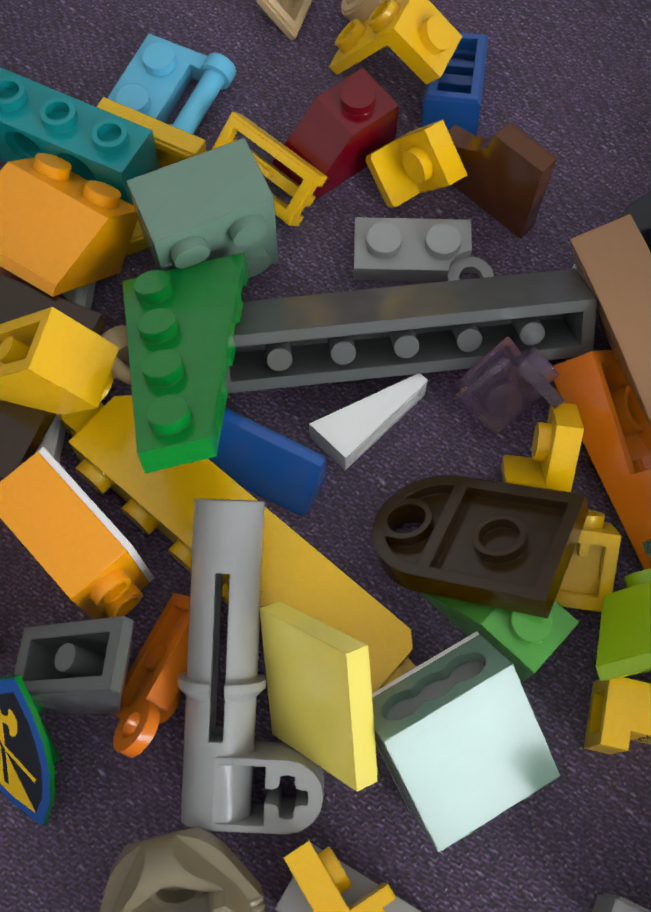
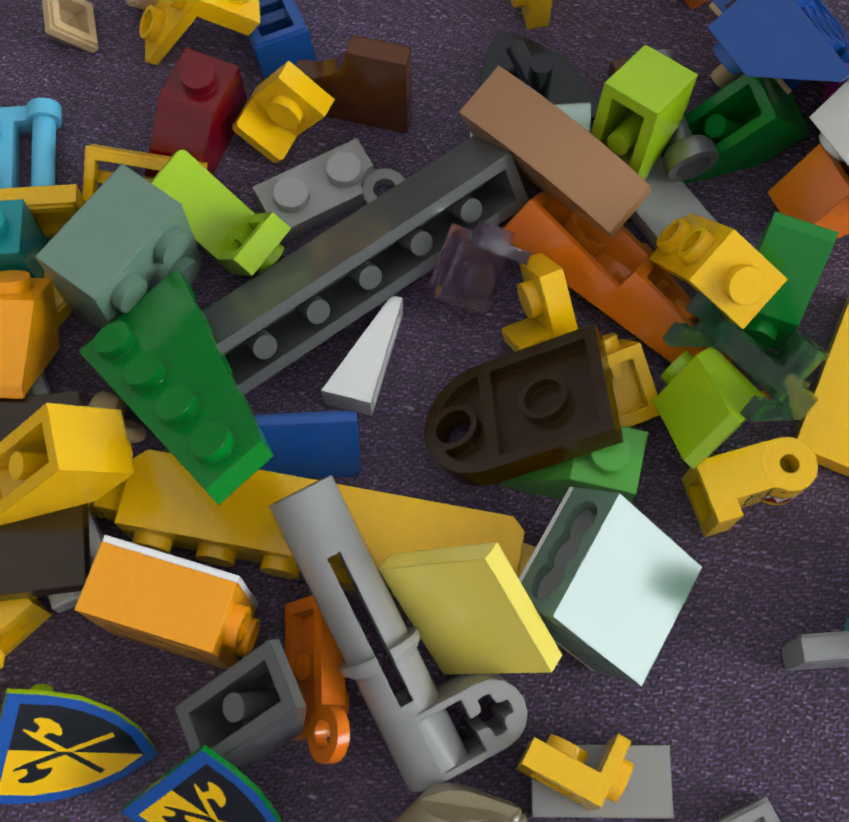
camera: 30 degrees left, 0 degrees up
none -> lime bracket [150,150,291,276]

